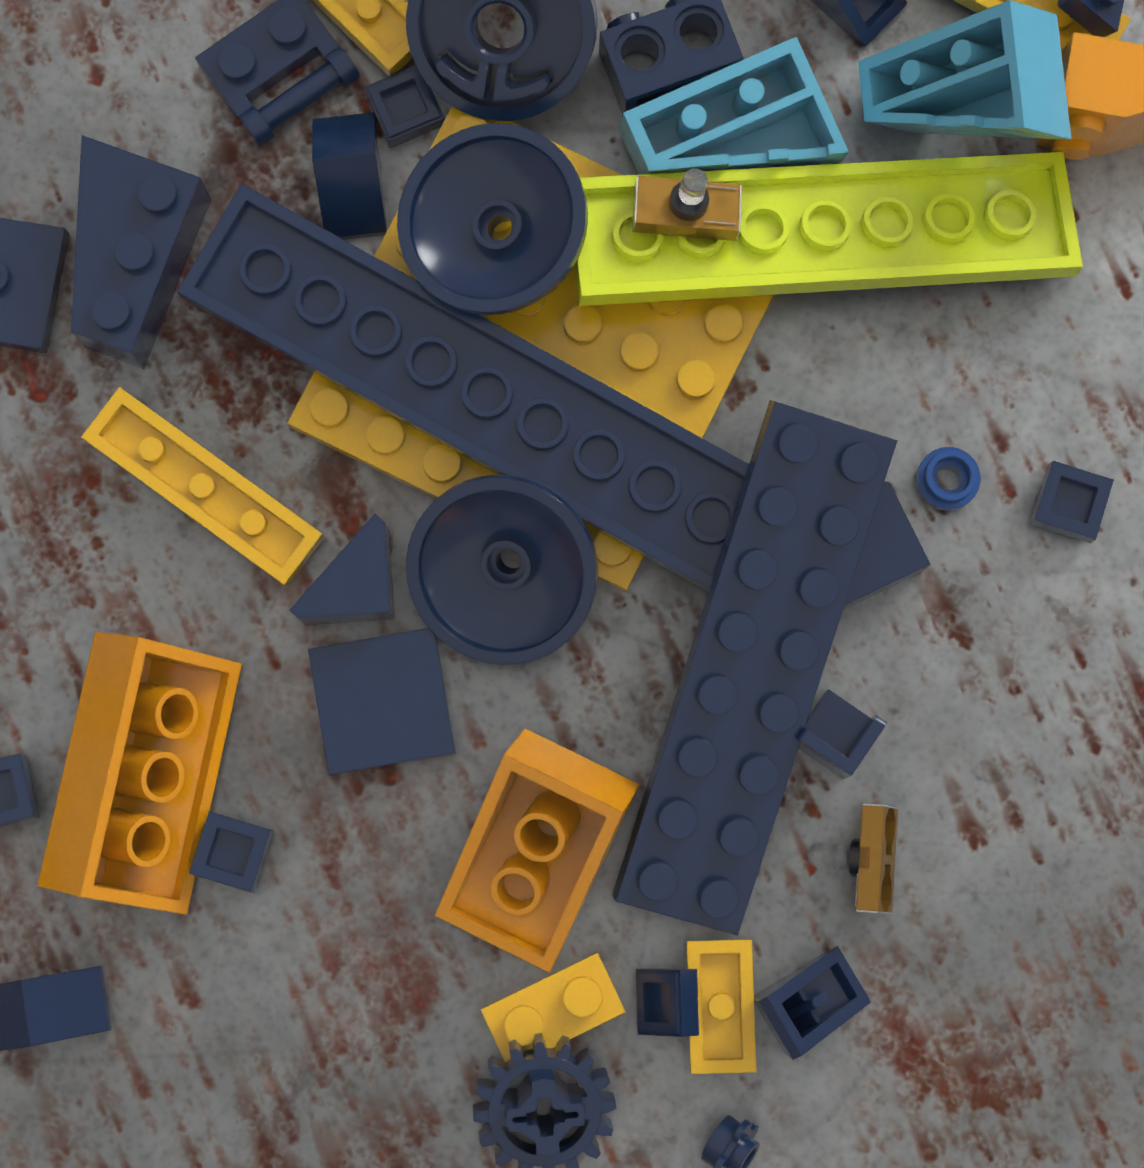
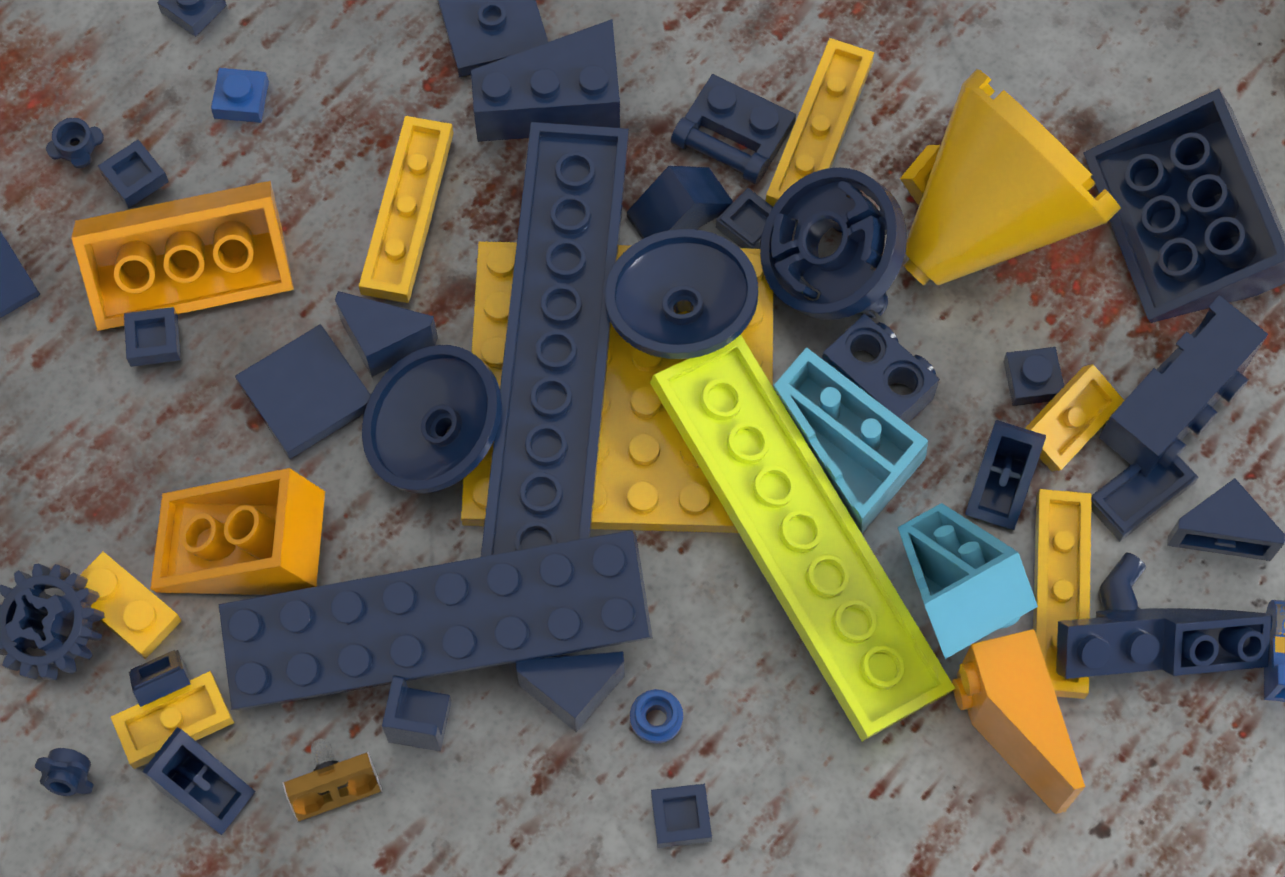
camera: 65 degrees right, 15 degrees down
pearl gold piece [632,169,742,241] -> none

